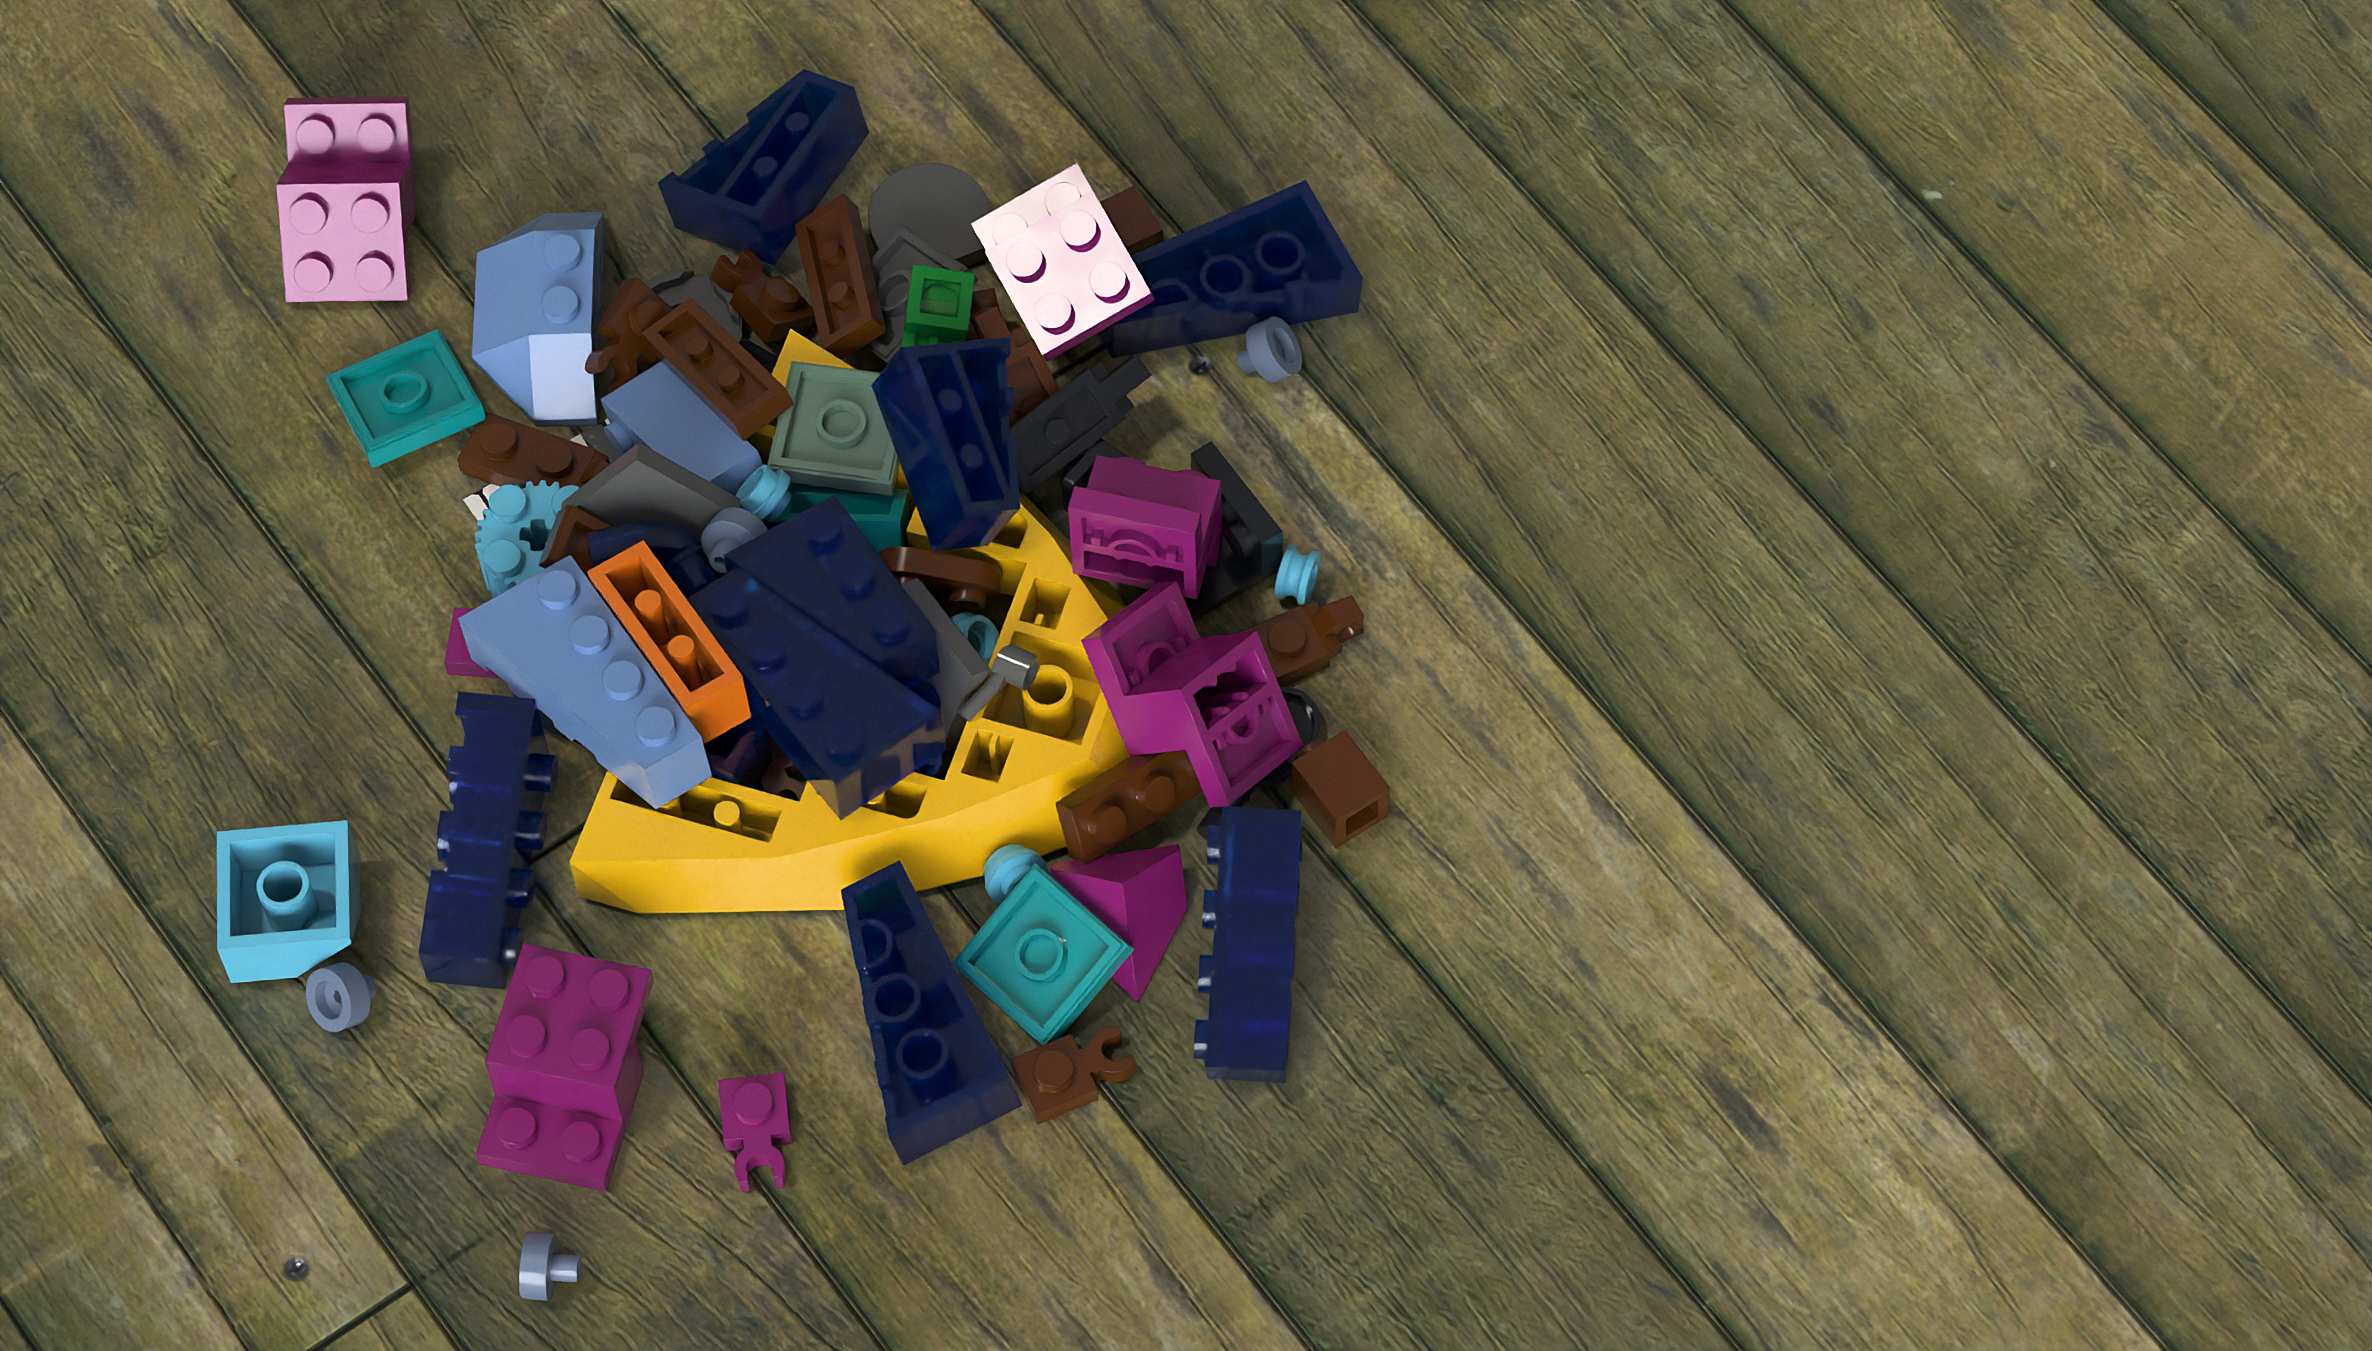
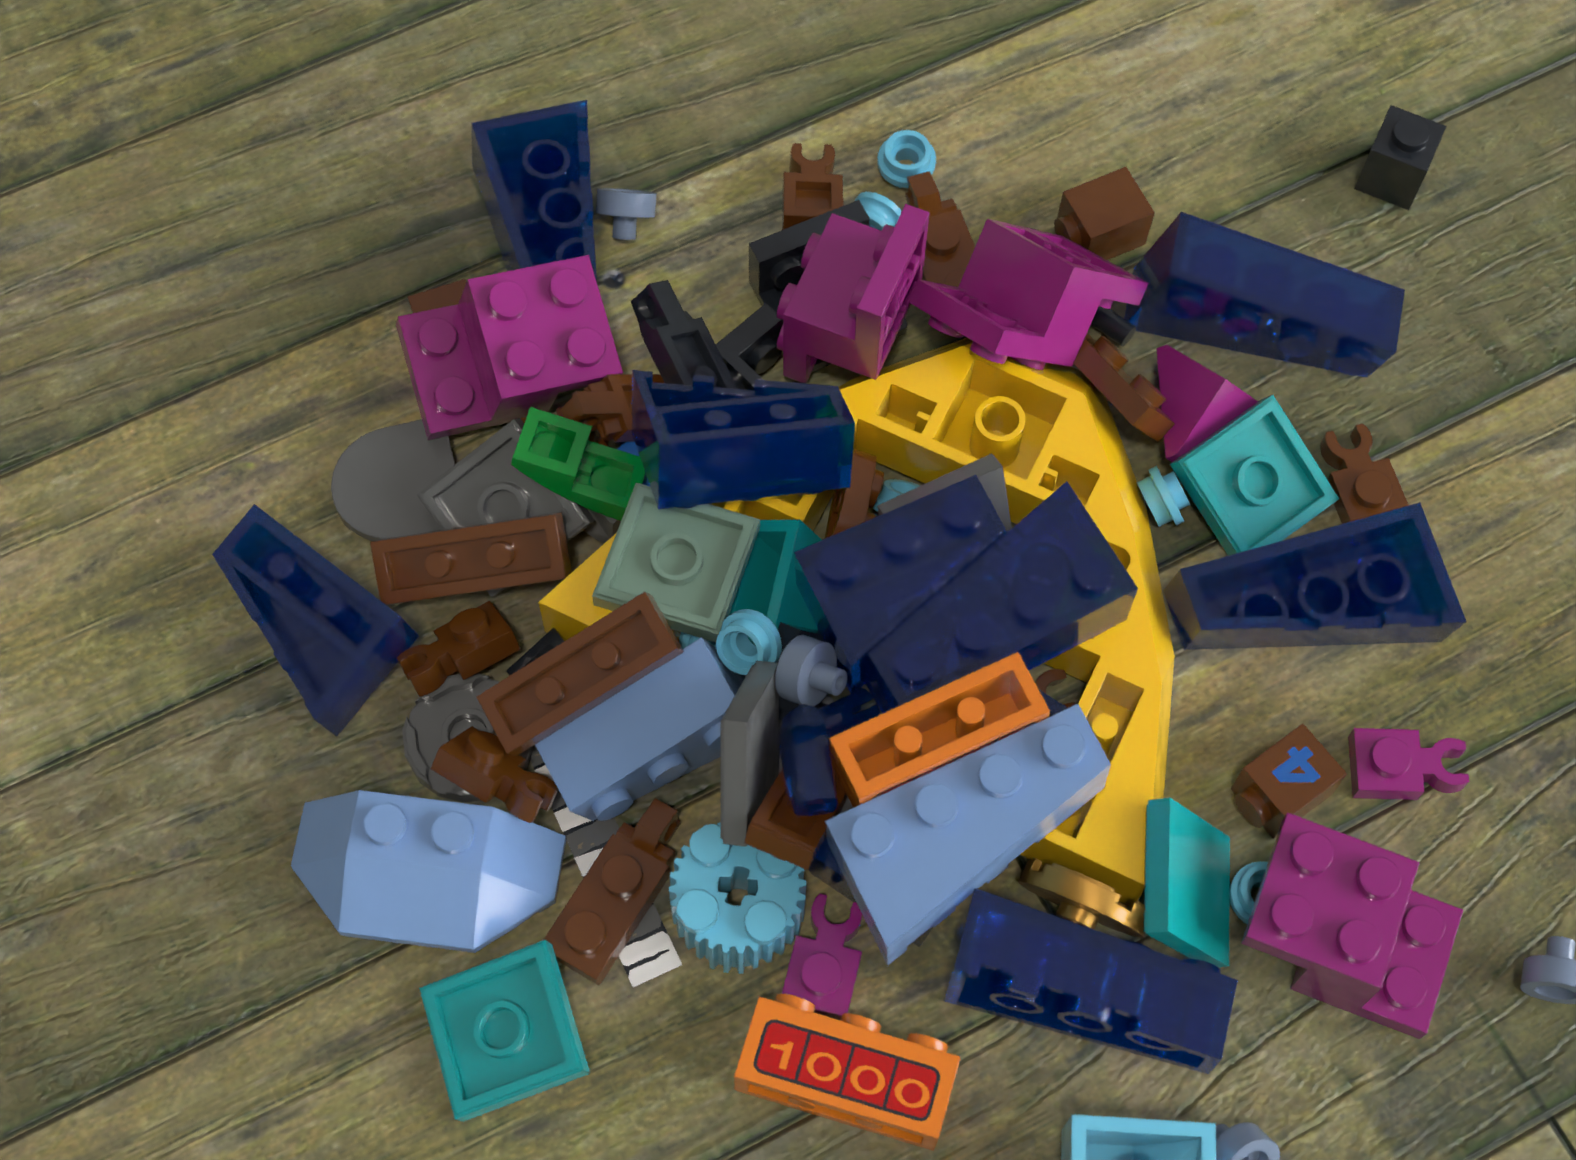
camera: 85 degrees left, 5 degrees up
bracket [276,97,417,302] -> none
dark grey hand [958,645,1040,722] -> none
none -> orange brick [734,993,961,1151]
none -> reddish brown plate [782,143,843,230]
none -> medium azure plate [877,130,936,188]
none -> pearl gold plate [1018,858,1145,938]
none -> teal tile [1144,797,1230,968]
none -> reddish brown brick [1231,723,1347,839]
none -> black brick [1354,105,1447,210]

